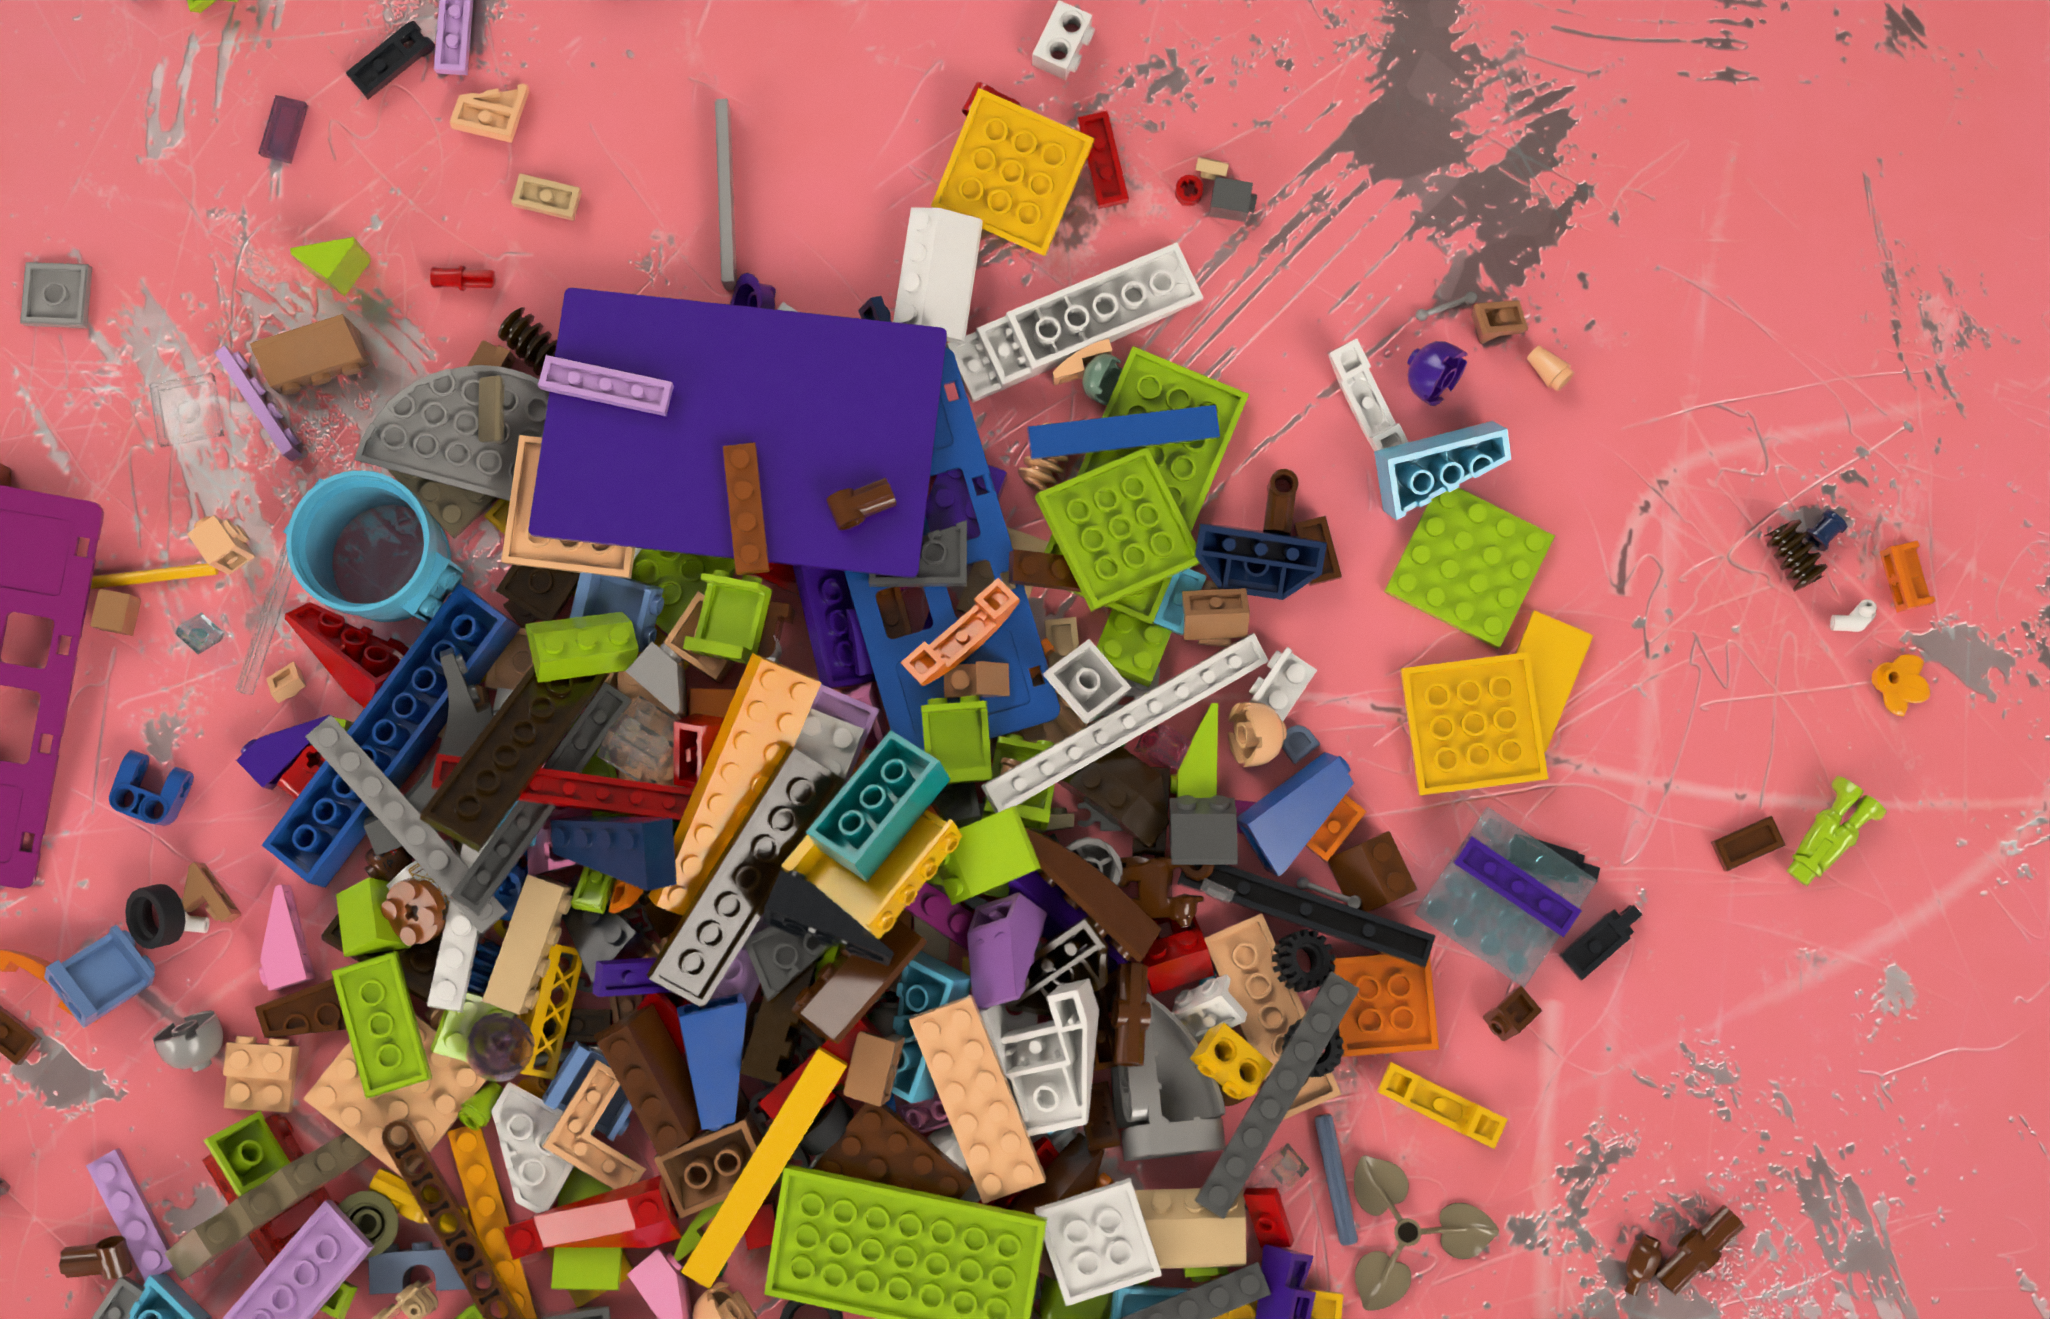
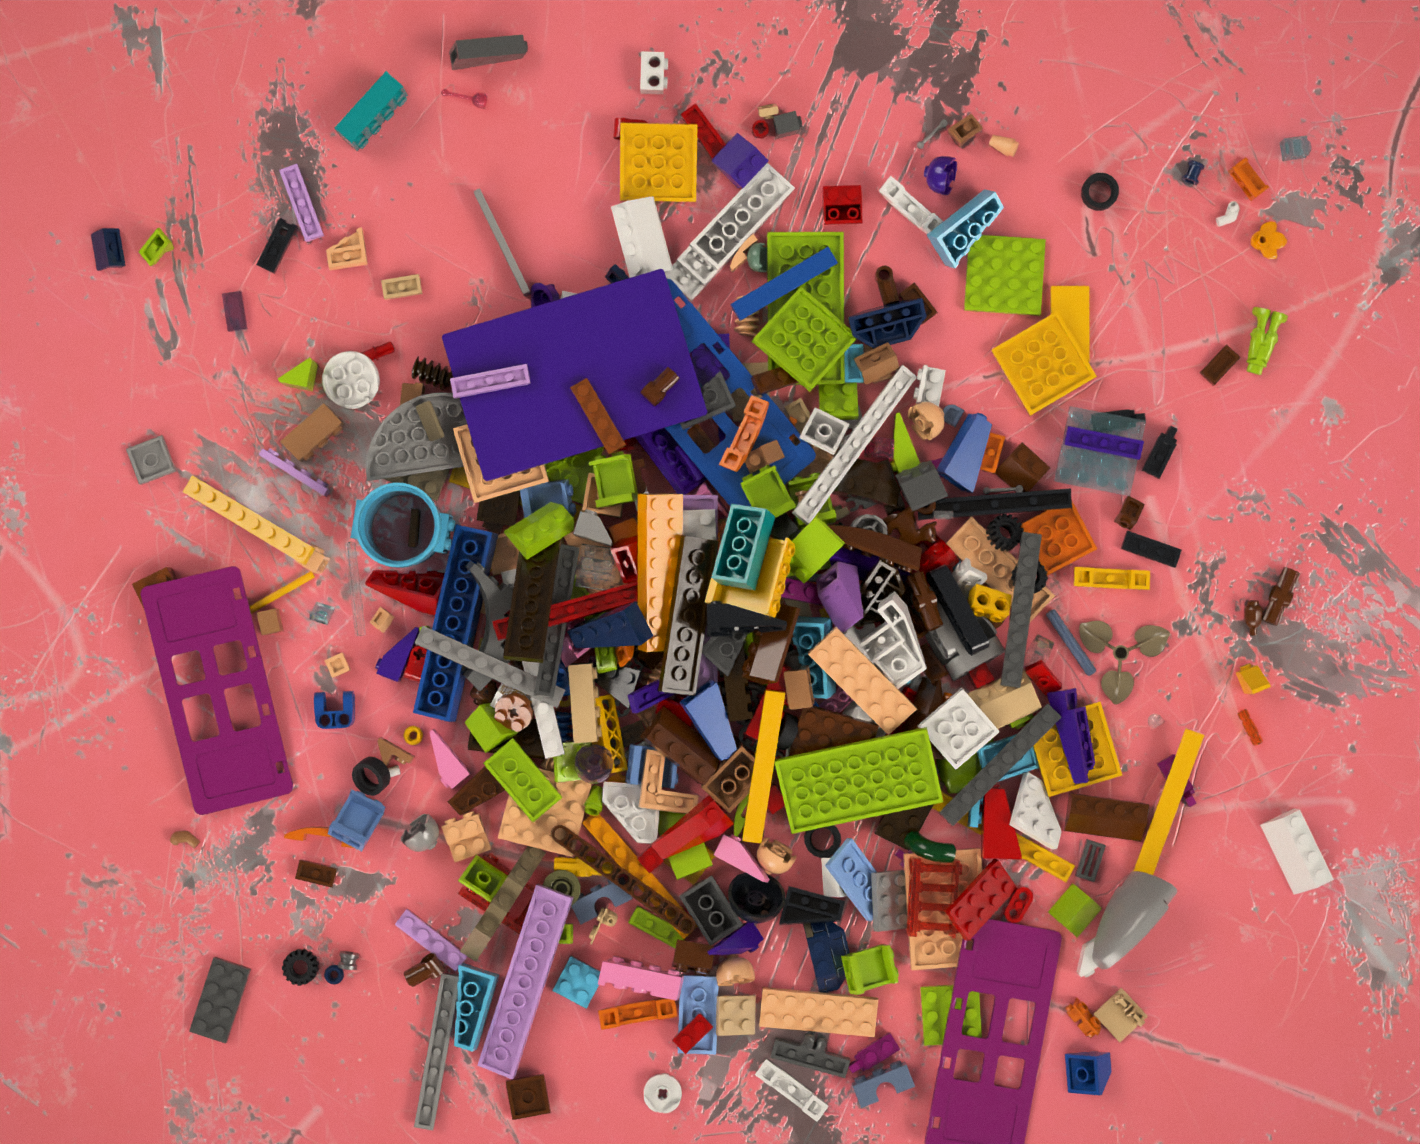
camera: 25 degrees left, 5 degrees up
dark brown piece [1763,519,1828,592] -> none
none -> yellow plate [183,475,315,565]
none -> white tile [322,351,380,409]
none -> light nougat plate [324,653,351,678]
none -> yellow plate [403,726,423,745]
none -> reddish brown tile [408,508,421,548]
none -> dark purple slope [711,133,769,189]
none -> red slope [822,185,863,225]
none -> black beam [926,565,990,656]
none -> red brick [967,663,994,690]
none -> black tyre [1081,173,1119,211]
none -> black tile [1121,531,1182,568]
none -> clear light blue brick [1280,136,1311,161]

